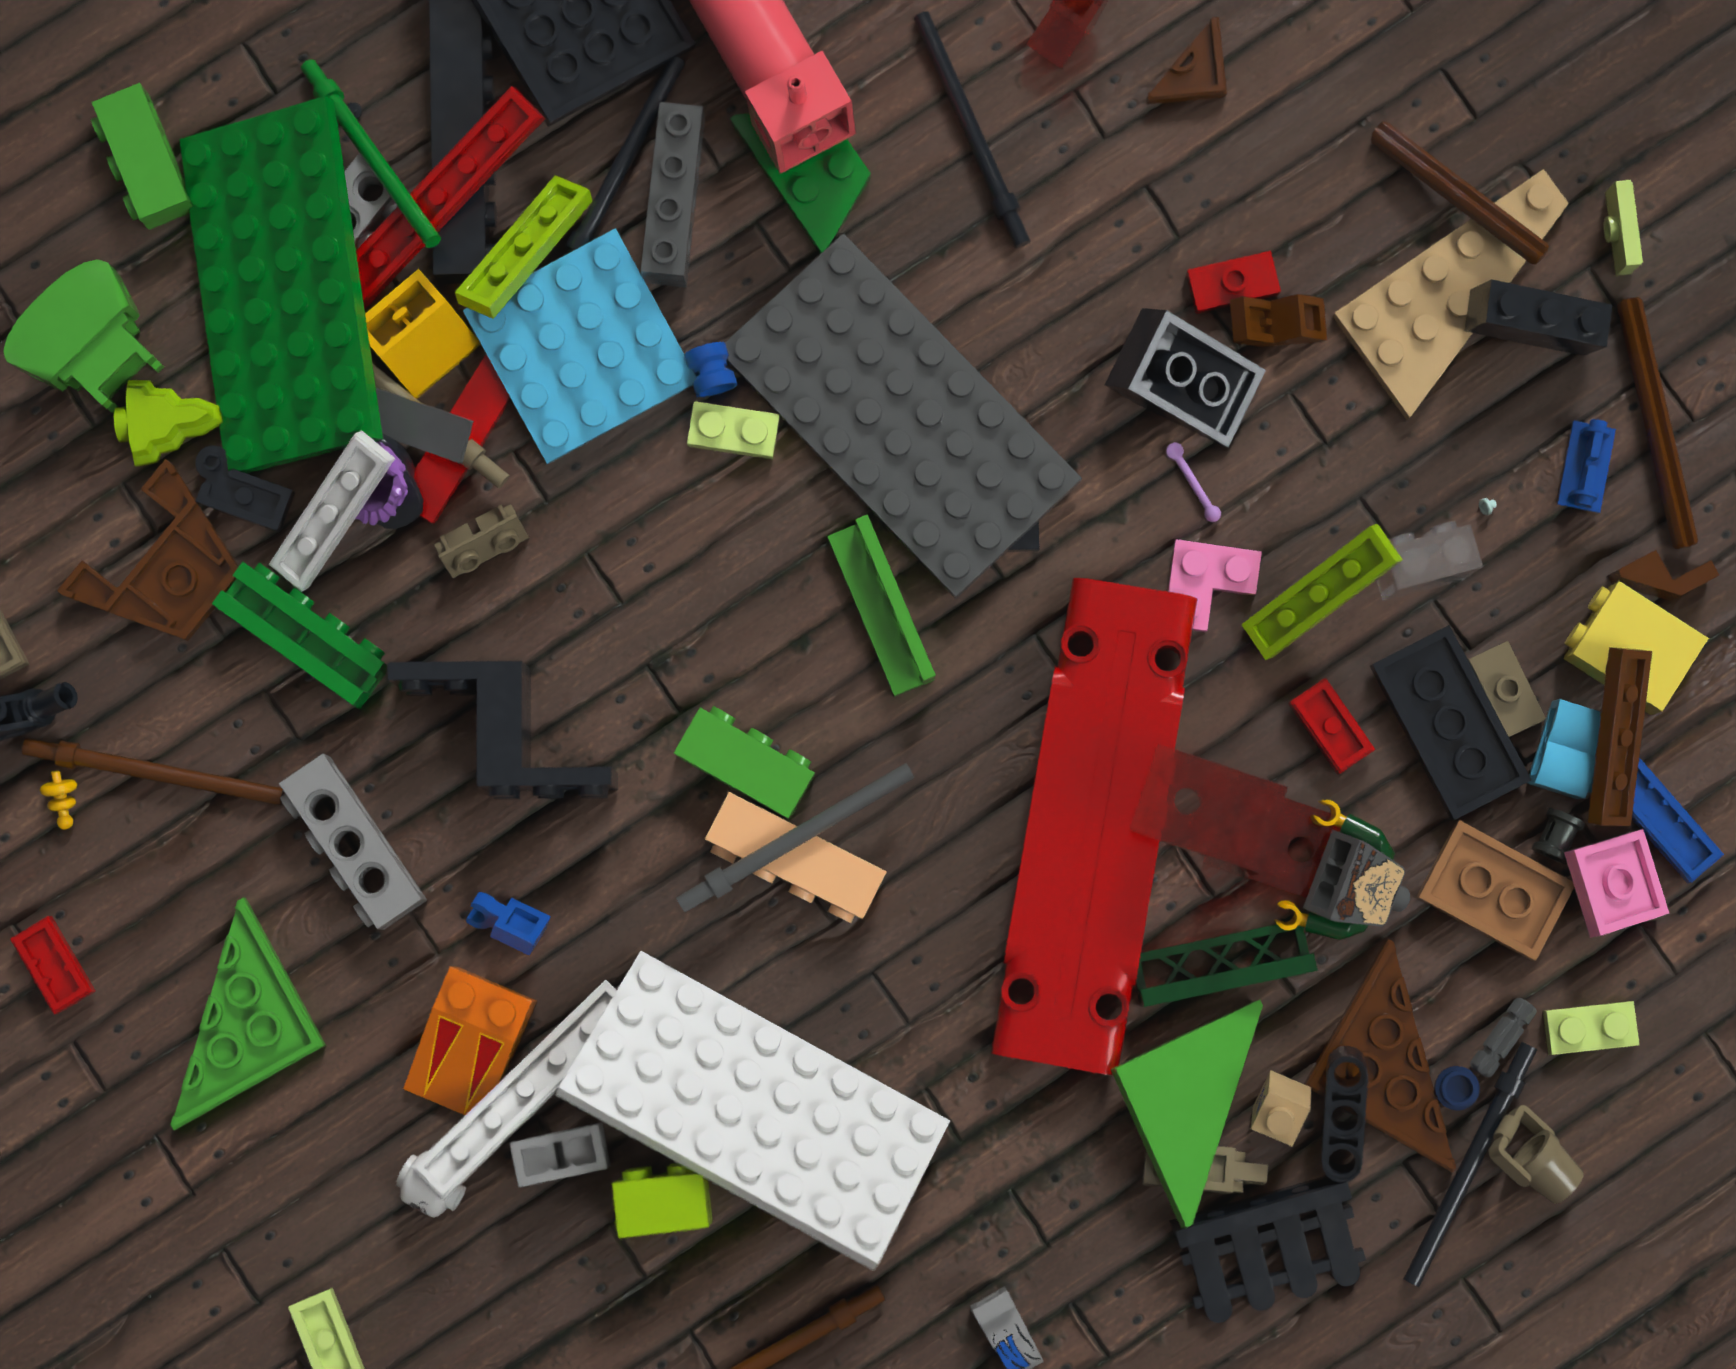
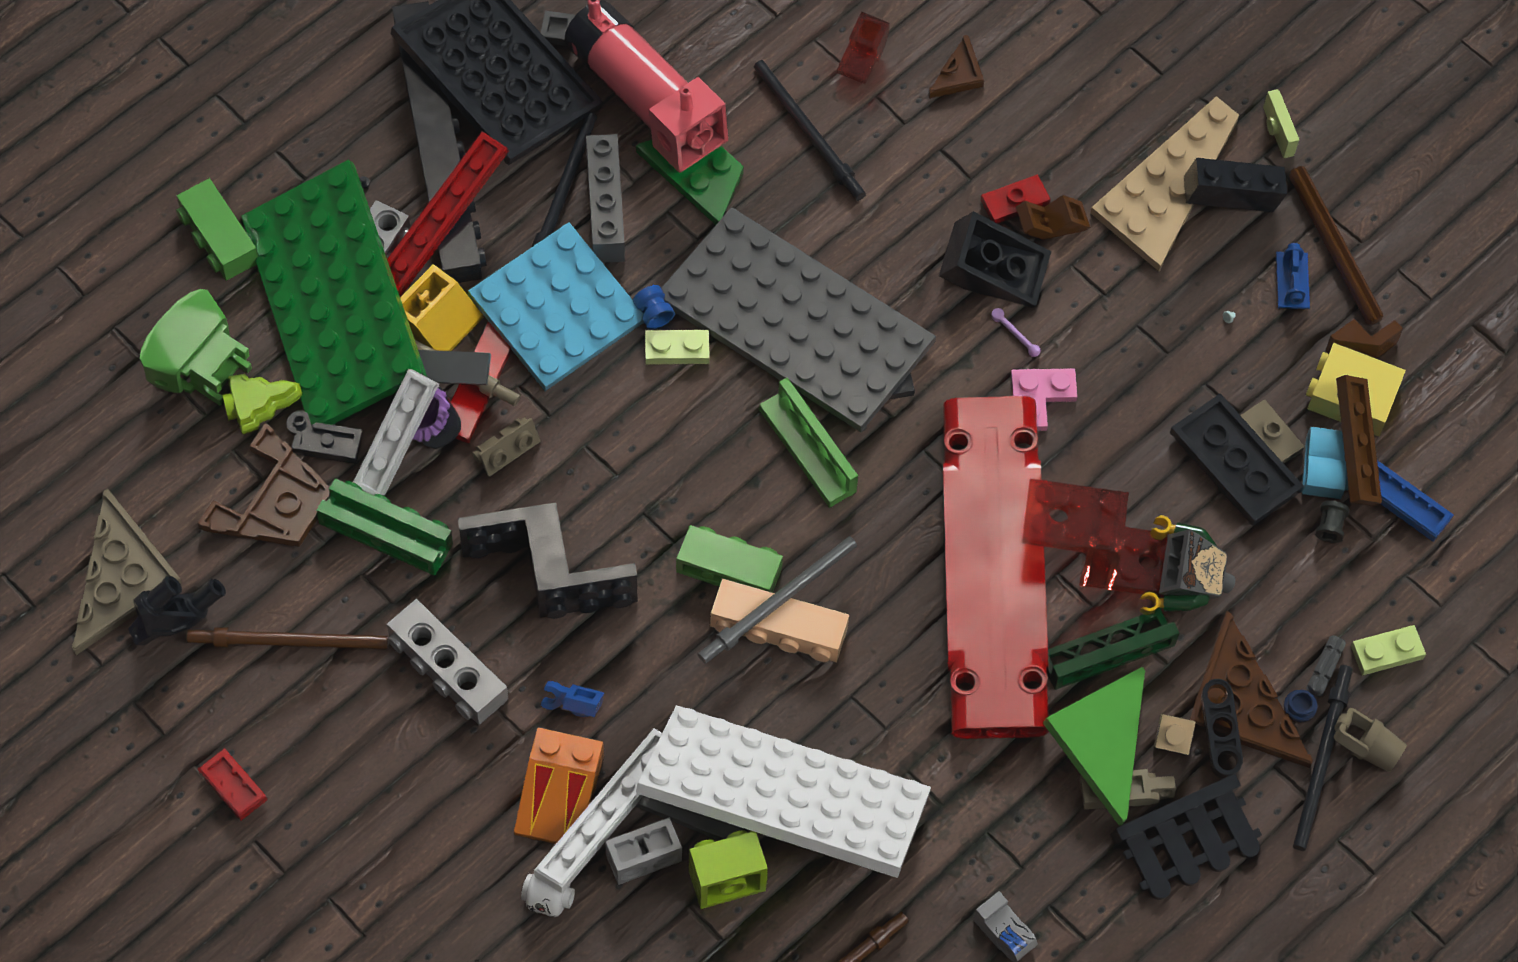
camera: 10 degrees left, 20 degrees down
yellow hair [40,771,77,830] -> none
bright green tile [171,897,326,1130] -> none
green bar [301,59,441,248] -> none
lime plate [455,175,593,319] -> none
lime plate [1241,524,1403,660] -> none
red plate [1288,677,1376,775] -> none
reddish brown axle [1371,122,1549,265] -> none
clear brick [1377,521,1483,601] -> none
medium nougat plate [1416,820,1574,961] -> none
bright pink plate [1564,829,1669,938] -> none

